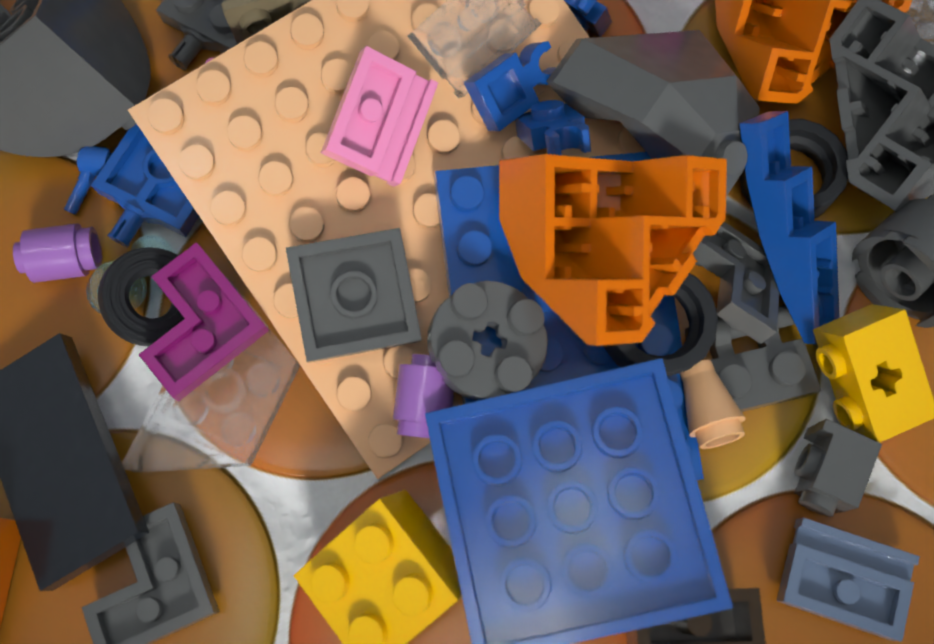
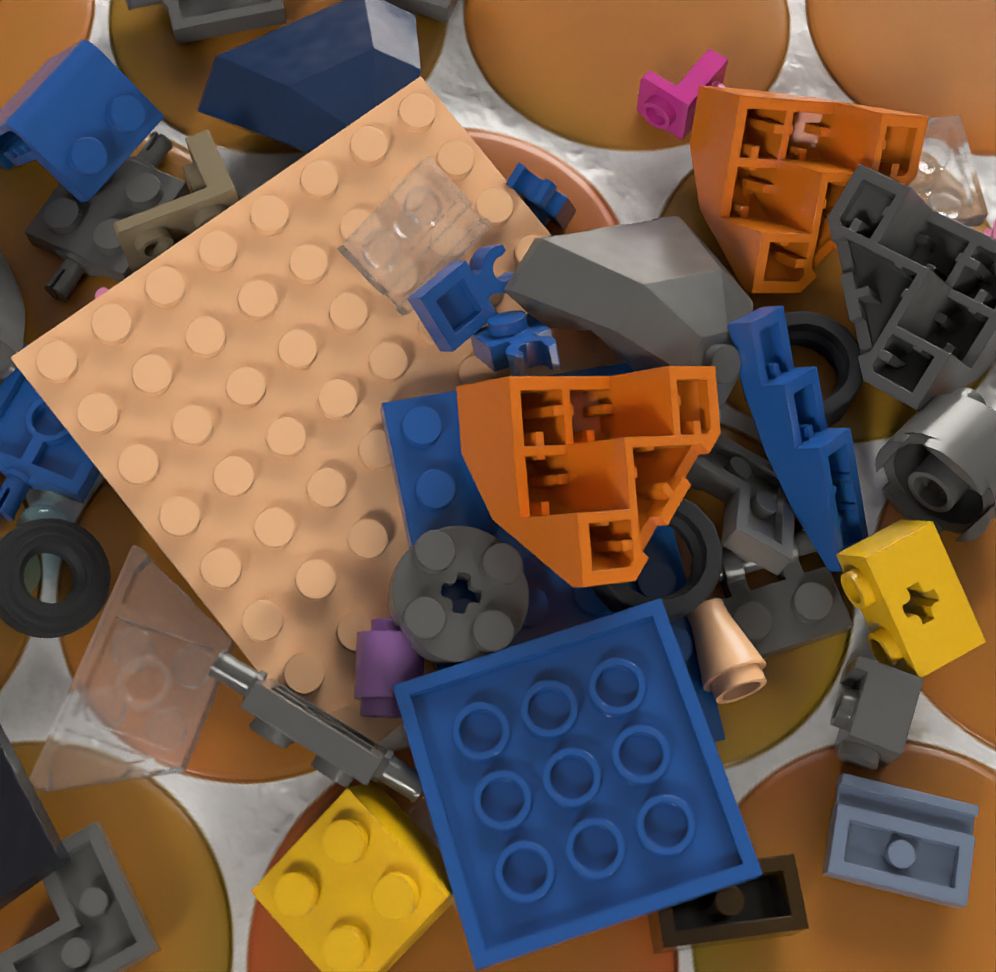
camera: 10 degrees left, 5 degrees down
magenta plate [138,242,269,402] -> none
dark grey plate [286,228,422,363] -> none
bright pink plate [321,46,438,187] -> none
none -> dark grey plate [208,650,423,803]

